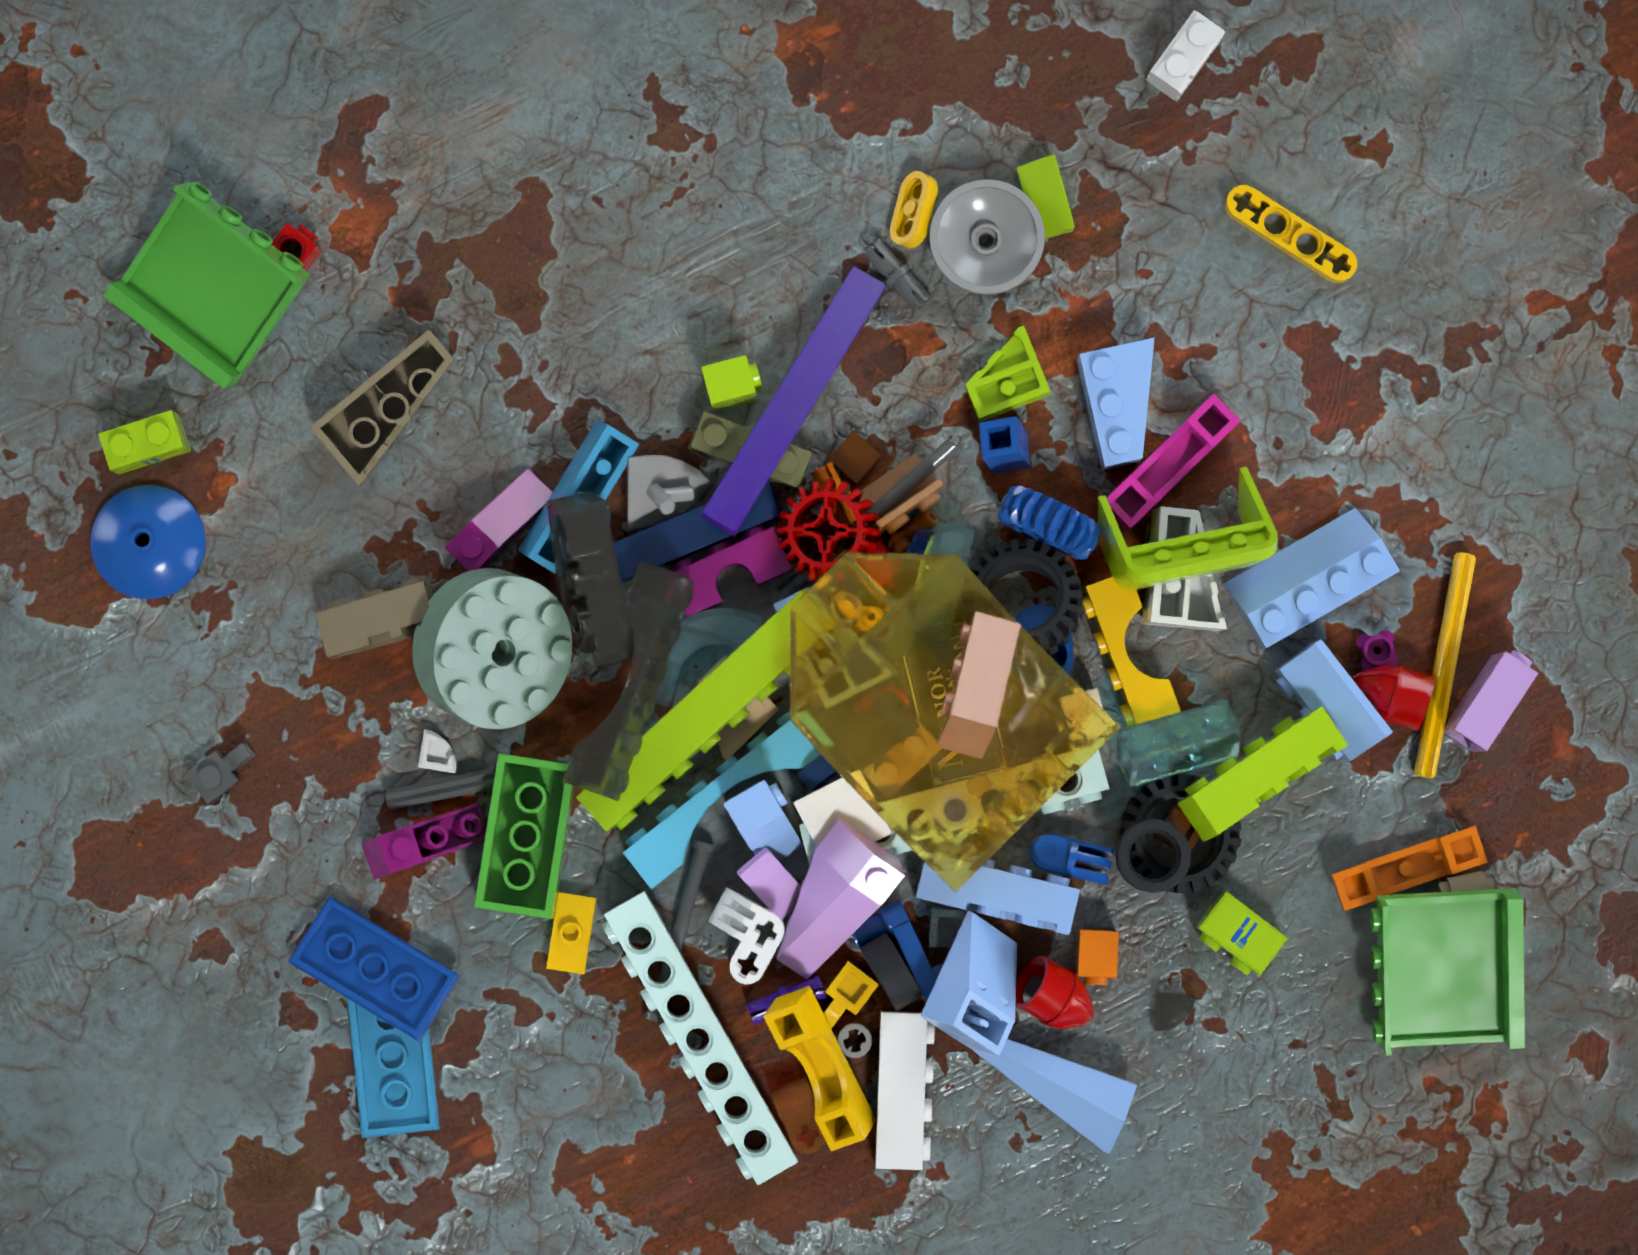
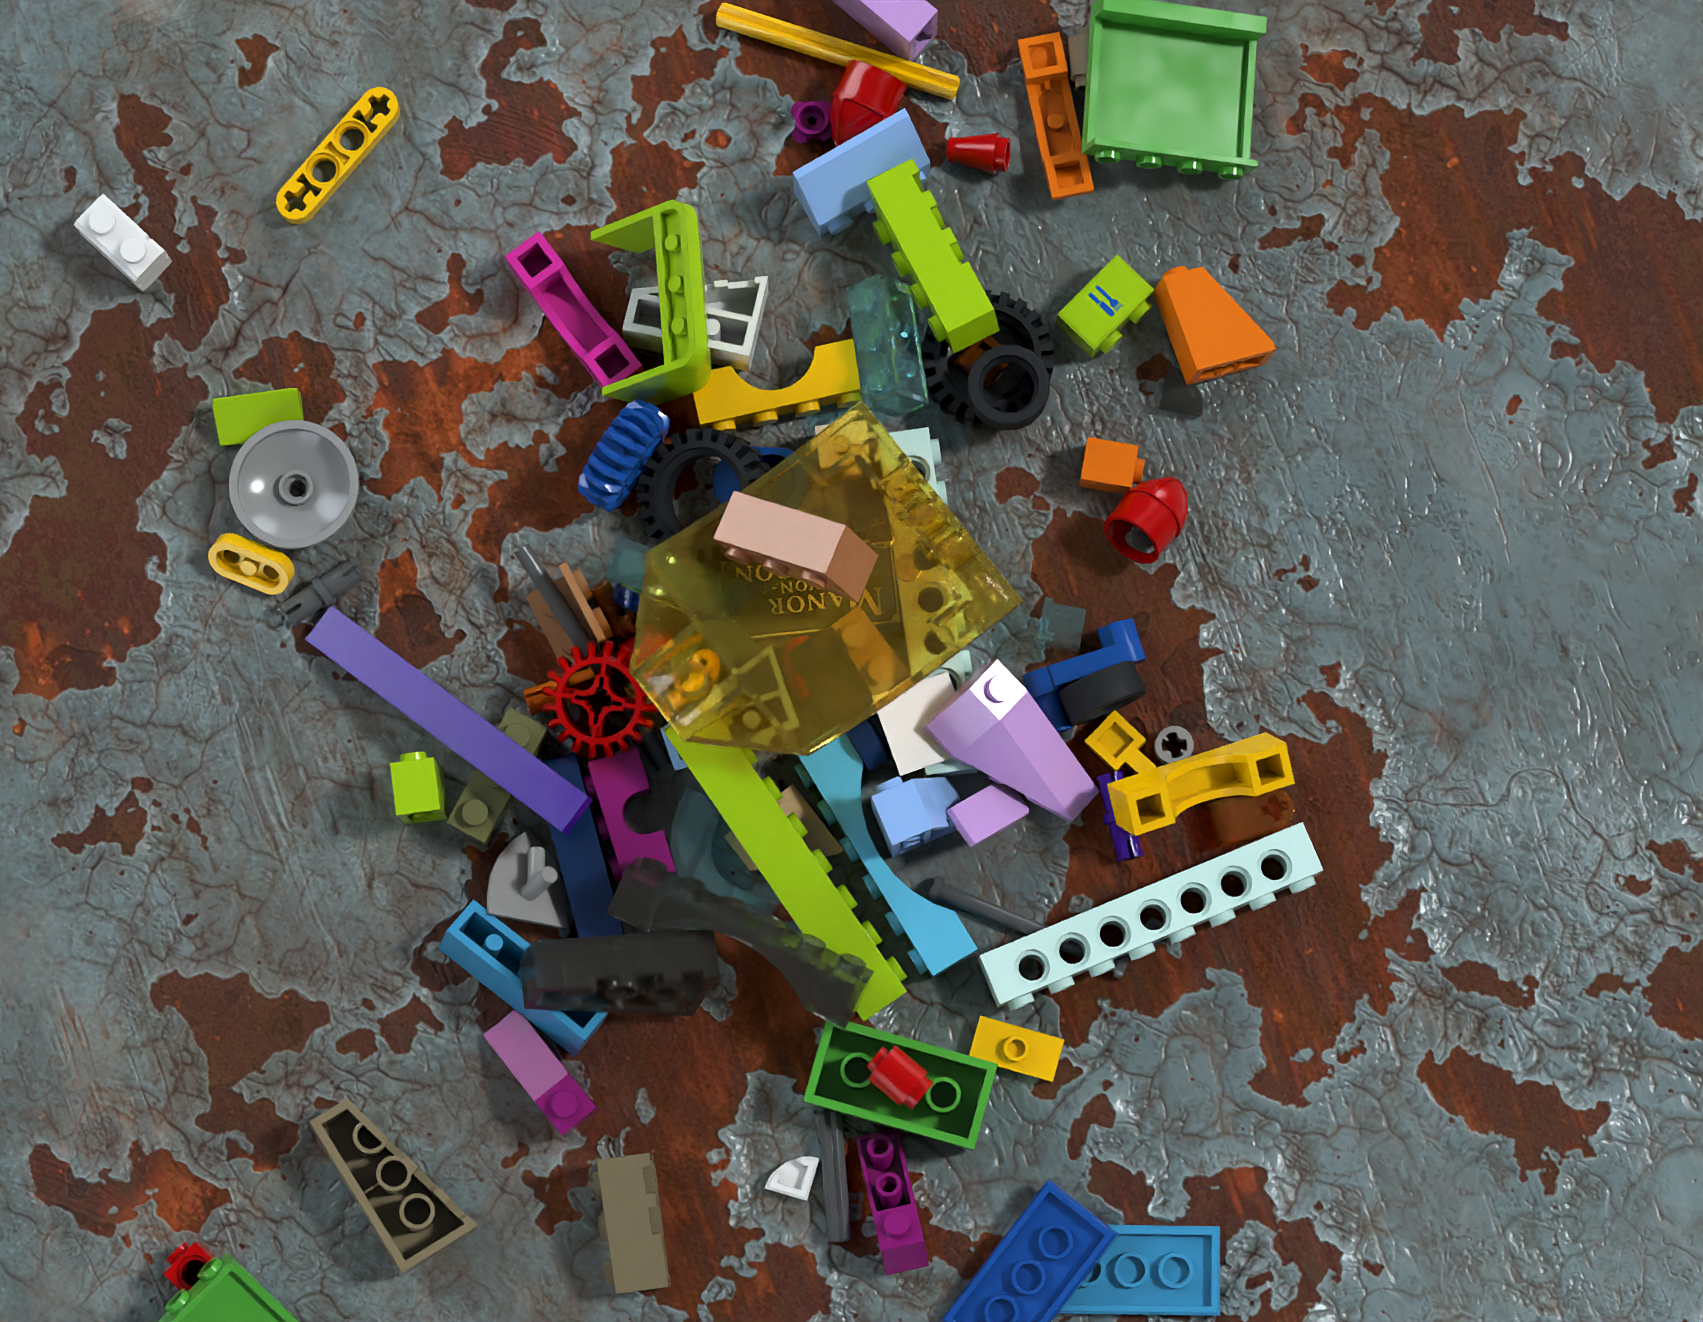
camera: 80 degrees left, 5 degrees down
brick [412,568,572,729] -> none
white piece [708,887,785,984] -> none
reddish brown tile [828,430,882,485] -> none
white brick [875,1010,935,1170] -> none
light blue wedge [915,847,1080,935] -> none
light blue slope [921,911,1017,1056] -> none
lime wing [965,326,1051,423] -> none
light blue wedge [969,1038,1137,1154] -> none
blue brick [979,416,1031,474] -> none
blue arm [1029,833,1115,885] -> none
light blue wedge [1076,337,1155,471] -> none
light blue slope [1223,508,1400,650] -> none
none -> red brick [866,1045,934,1110]
none -> red cone [947,133,1011,175]
none -> orange slope [1153,266,1276,385]

